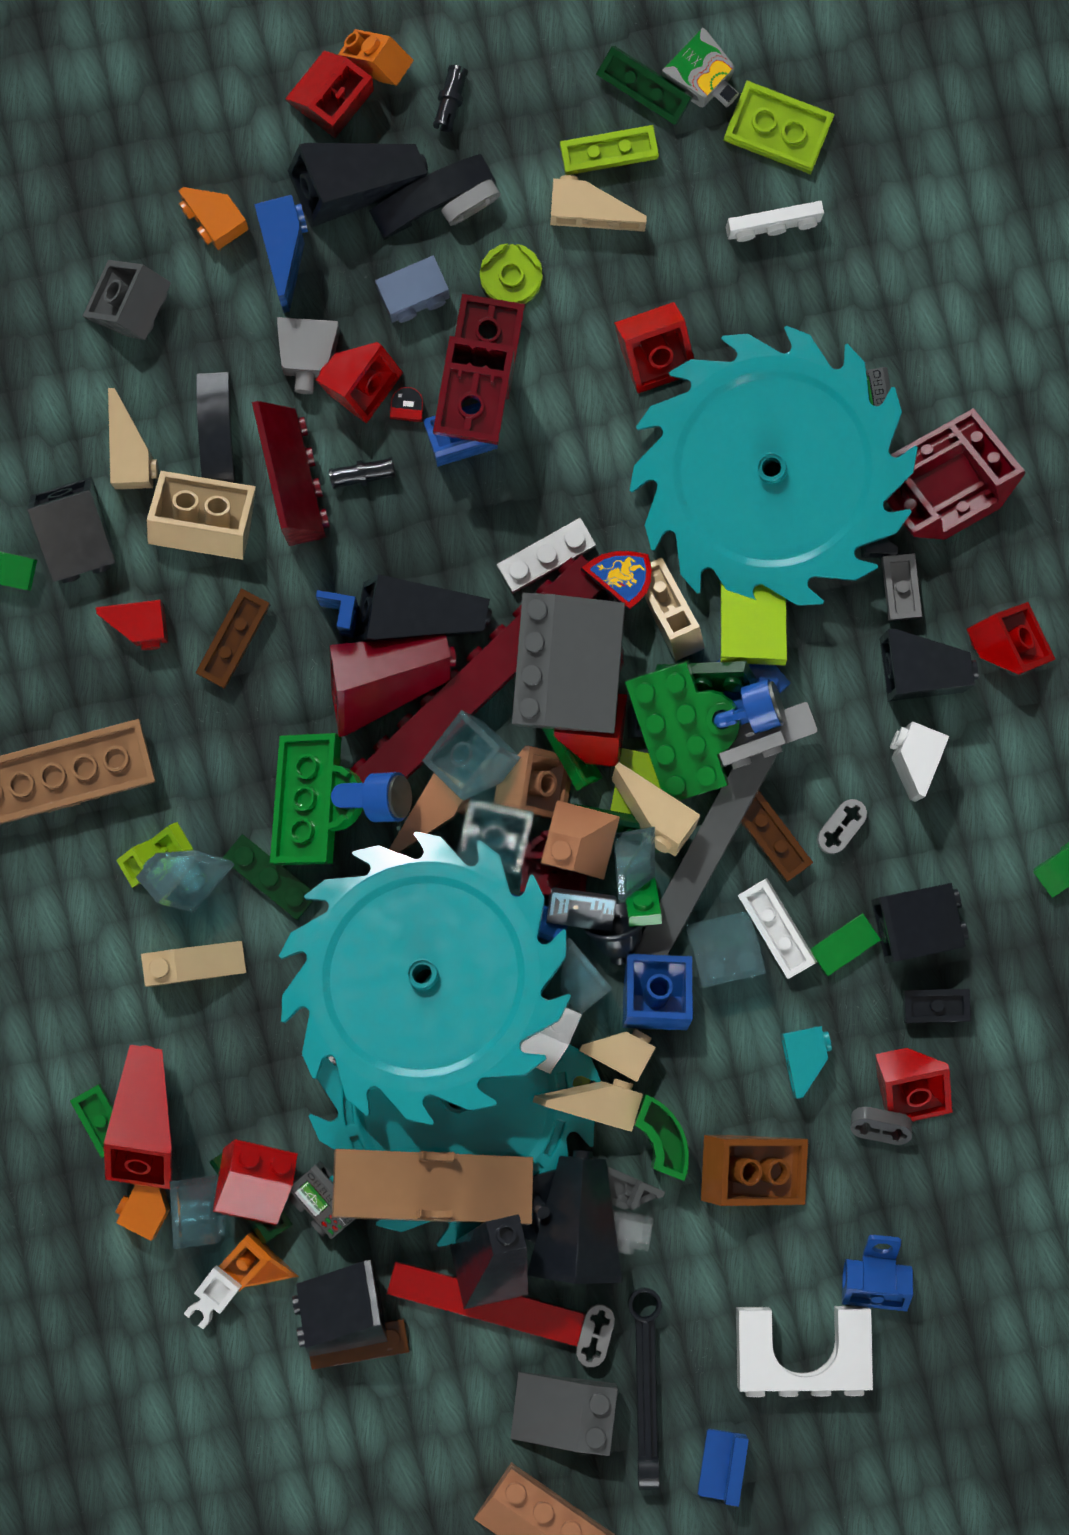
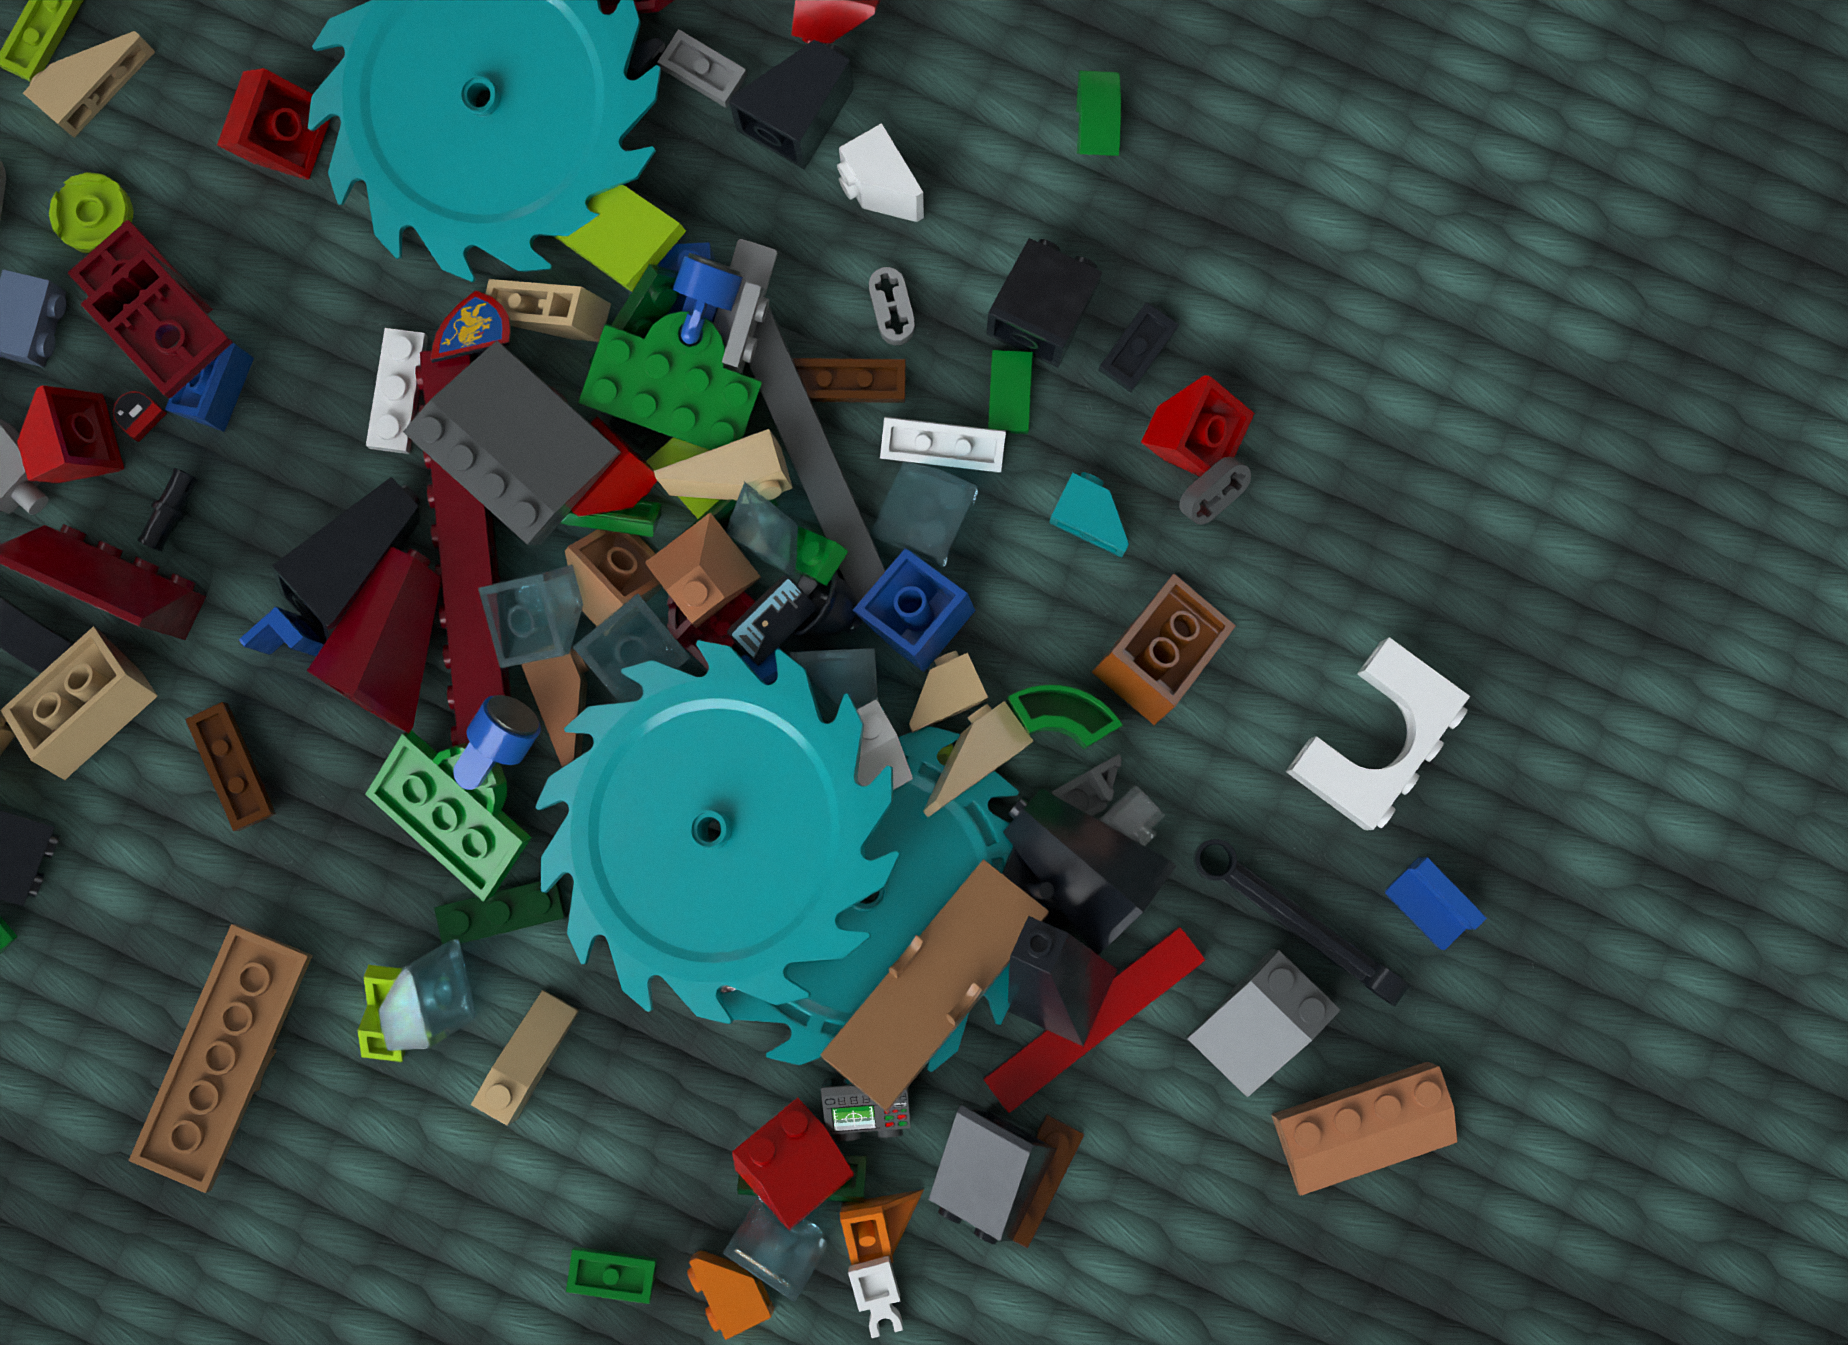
camera: 45 degrees left, 0 degrees up
red slope [96,600,168,650] -> none
red slope [104,1045,172,1190] -> none
light grey beam [576,1304,615,1367] -> none
blue piece [842,1235,913,1311] -> none

